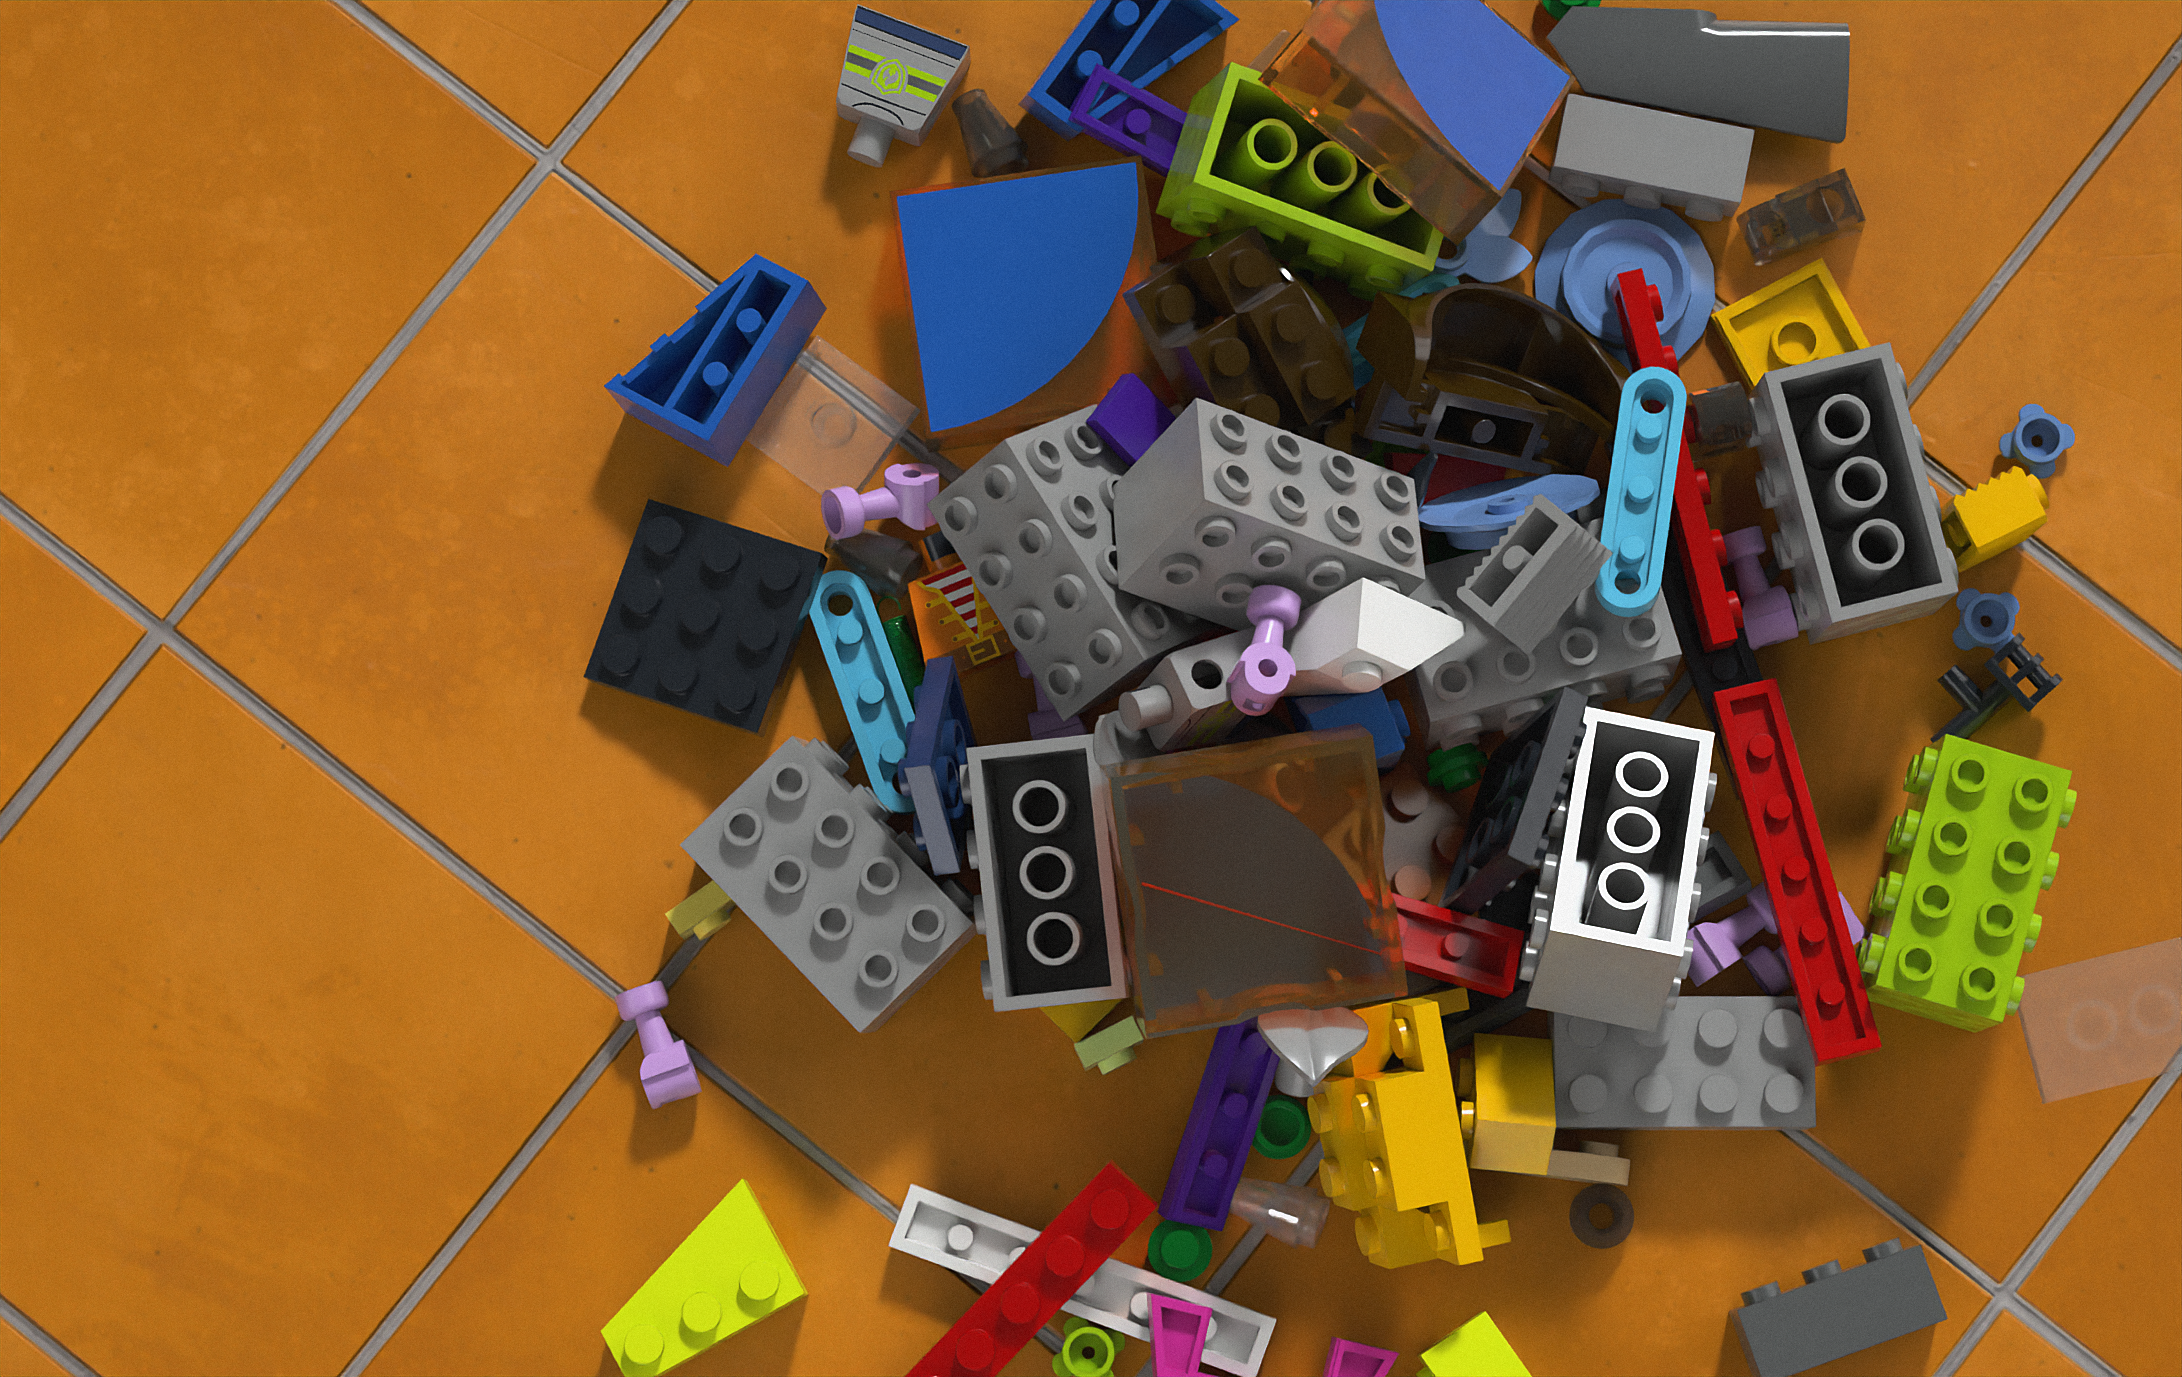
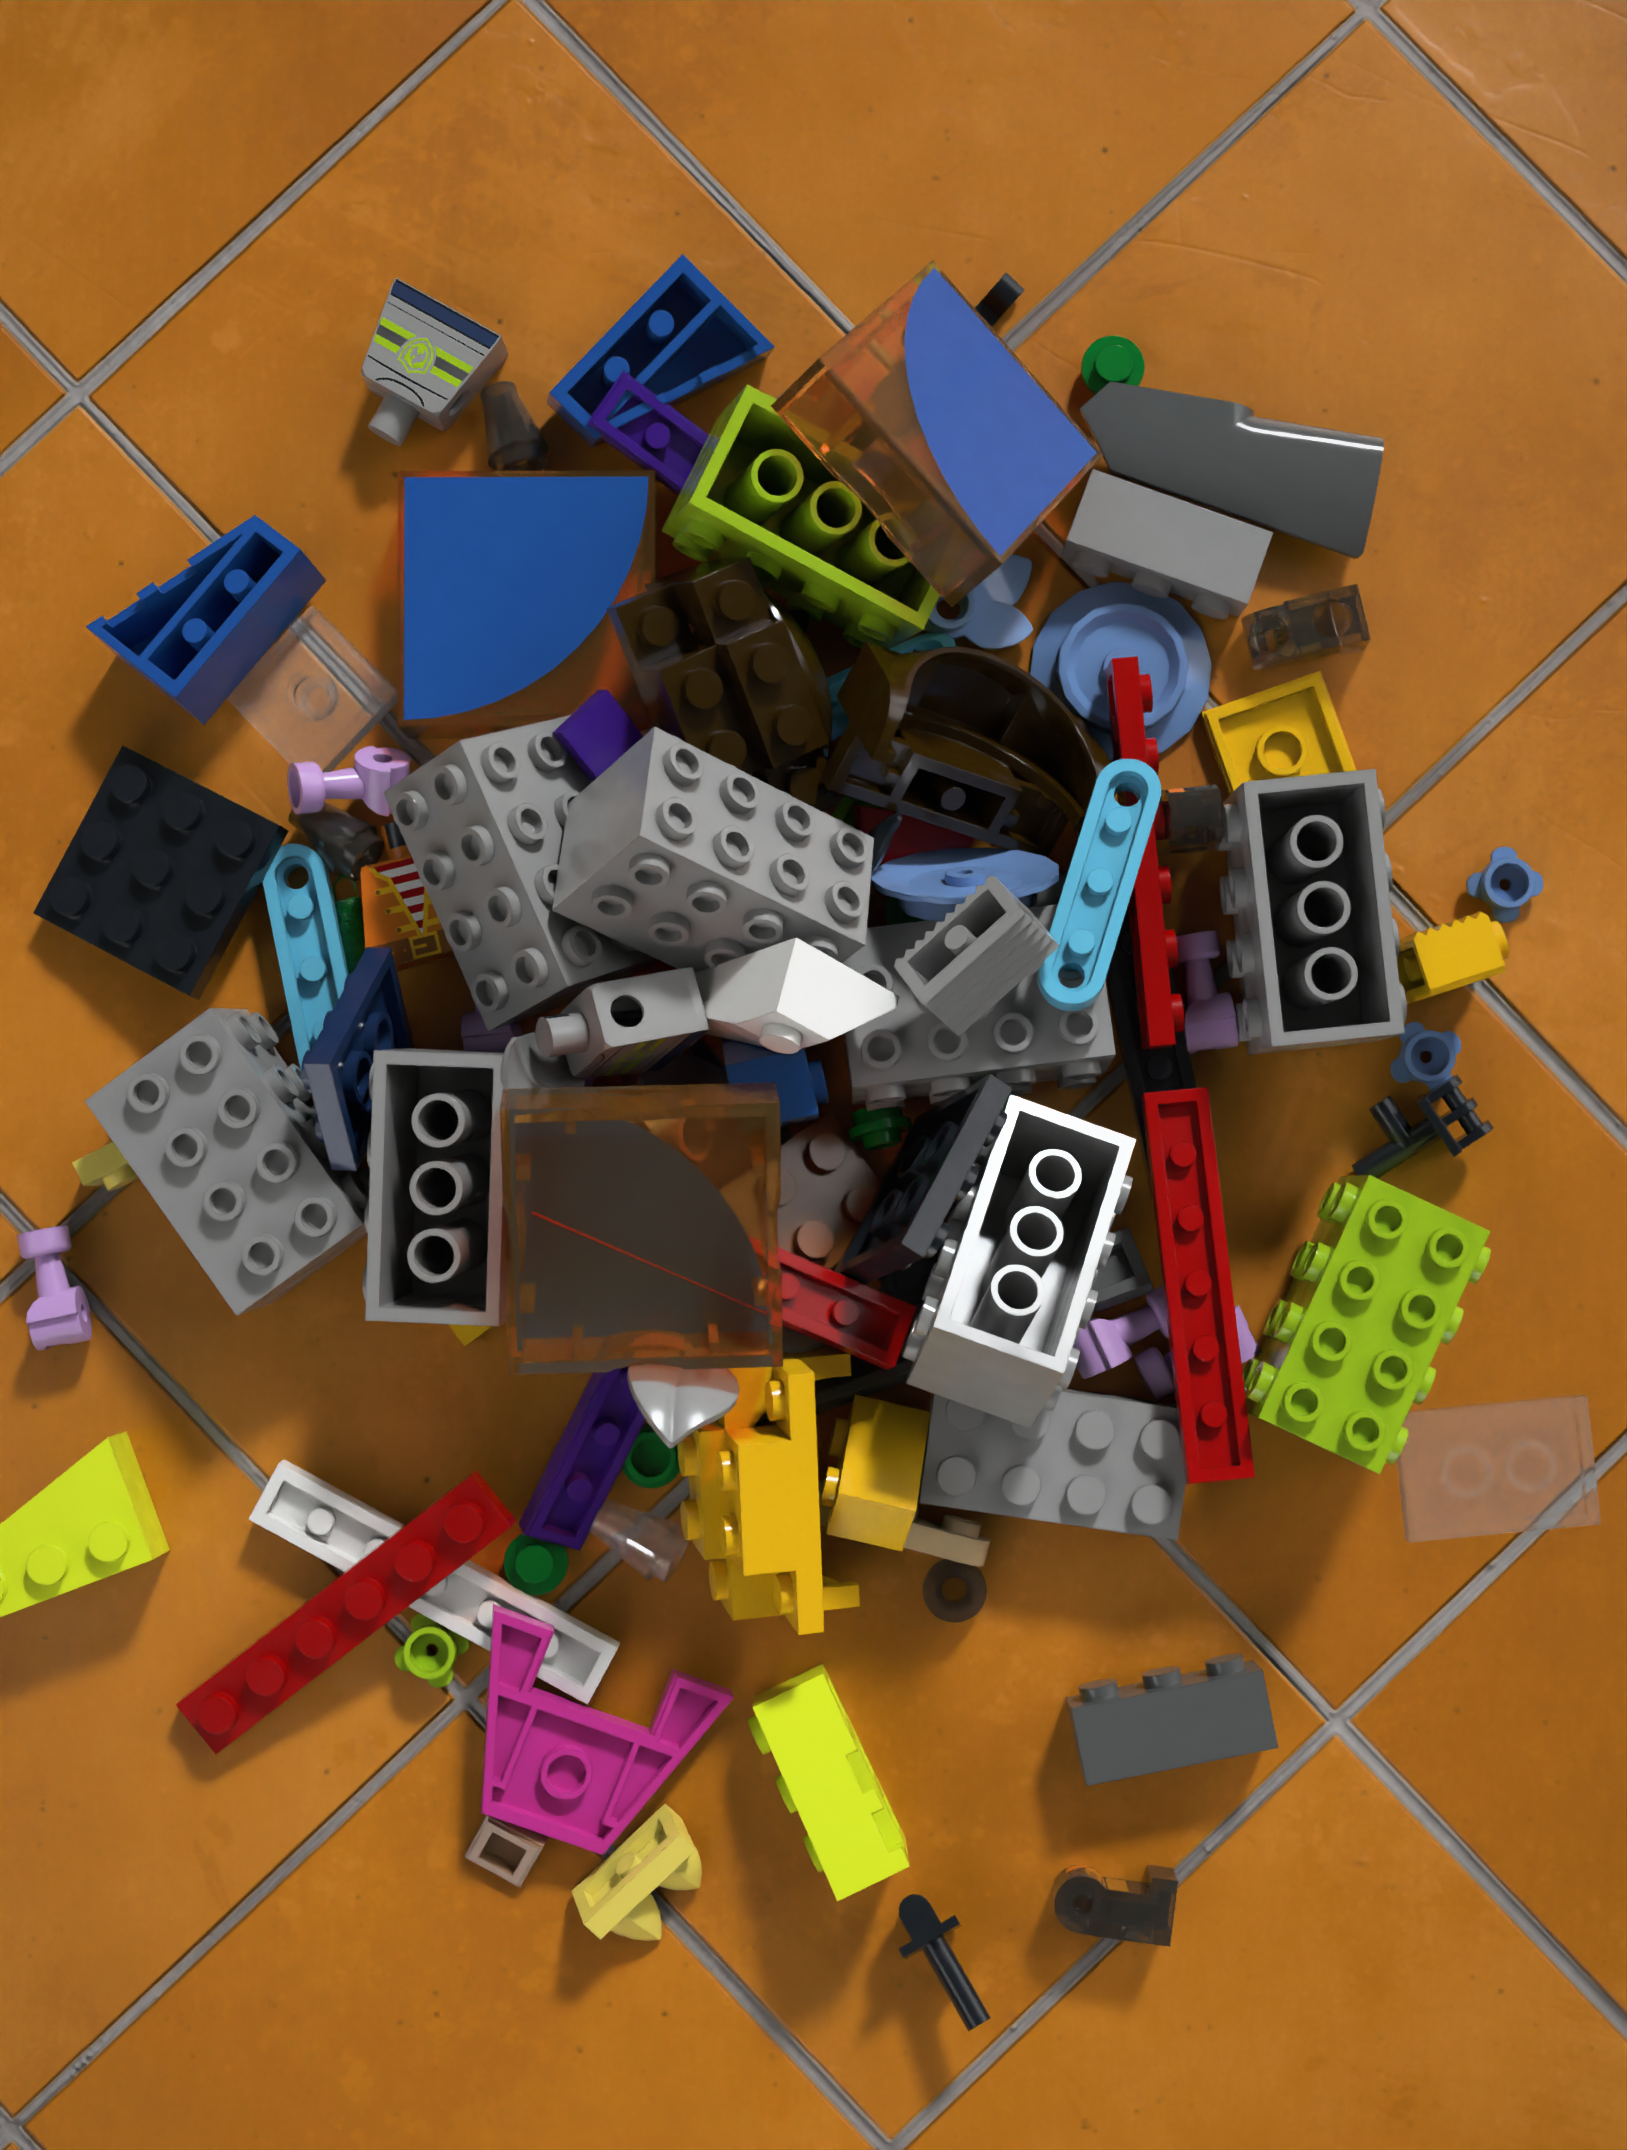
camera: 10 degrees right, 5 degrees up
yellowish green plate [1074,1016,1144,1075] -> none
lavender leg [1226,585,1302,716] -> none

